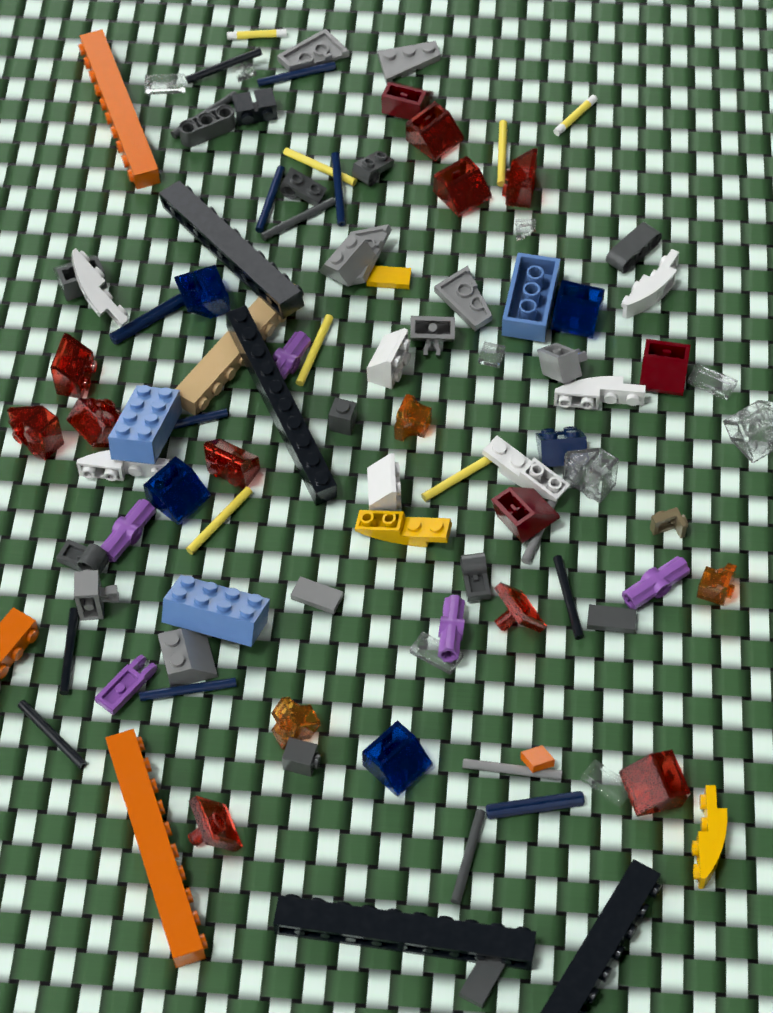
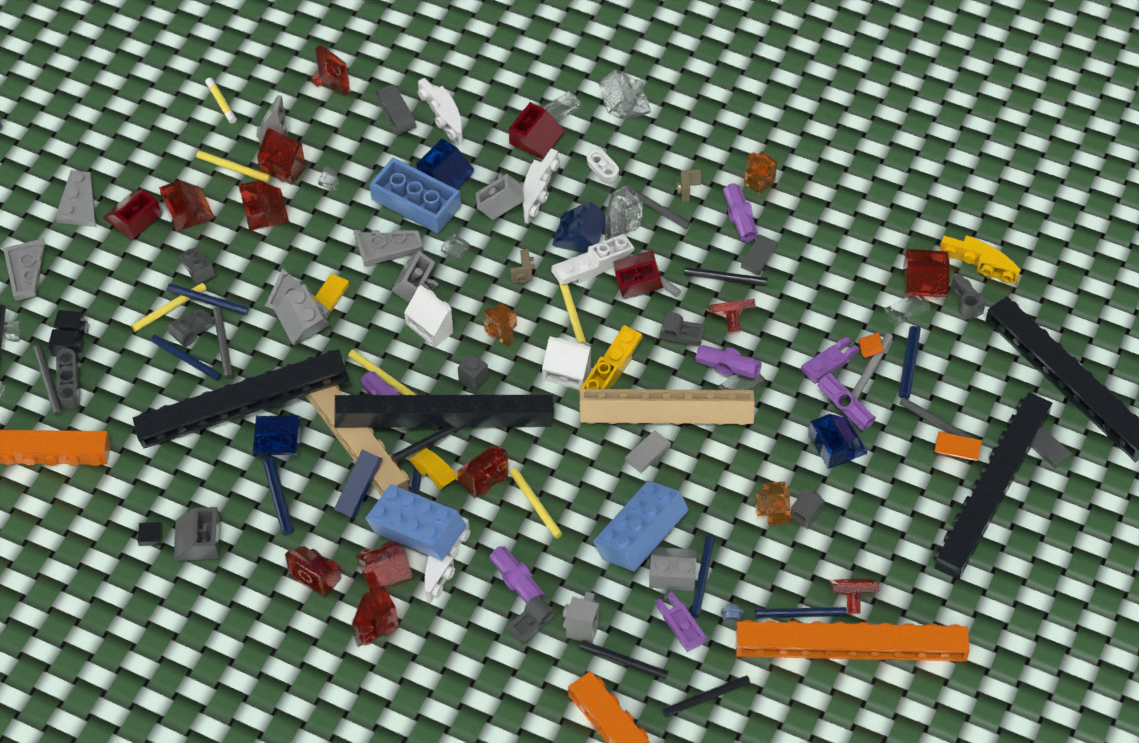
camera: 70 degrees left, 0 degrees up
white slope [71,248,128,327] -> none
clear blue slope [143,456,211,525] -> none
dark blue piece [257,61,336,87] -> none
none -> black tile [138,522,162,546]
none -> light grey slope [256,95,288,149]
none -> clear red tile [311,45,351,96]
none -> dark blue tile [334,449,383,519]
none -> black bar [391,427,464,463]
none -> yellow slope [410,448,458,490]
none -> dark tan bracket [510,249,535,283]
none -> tan brick [580,389,755,425]
none -> white plate [587,149,619,183]
none -> dark grey bar [621,183,691,230]
none -> sand blue plate [721,604,744,622]
none -> dark blue bar [755,607,847,618]
none -> medium lavender hinge [801,337,859,384]
none -> medium lavender piece [817,373,876,431]
none -> orange slope [934,431,982,462]
none -> dark grey plate [951,273,986,319]

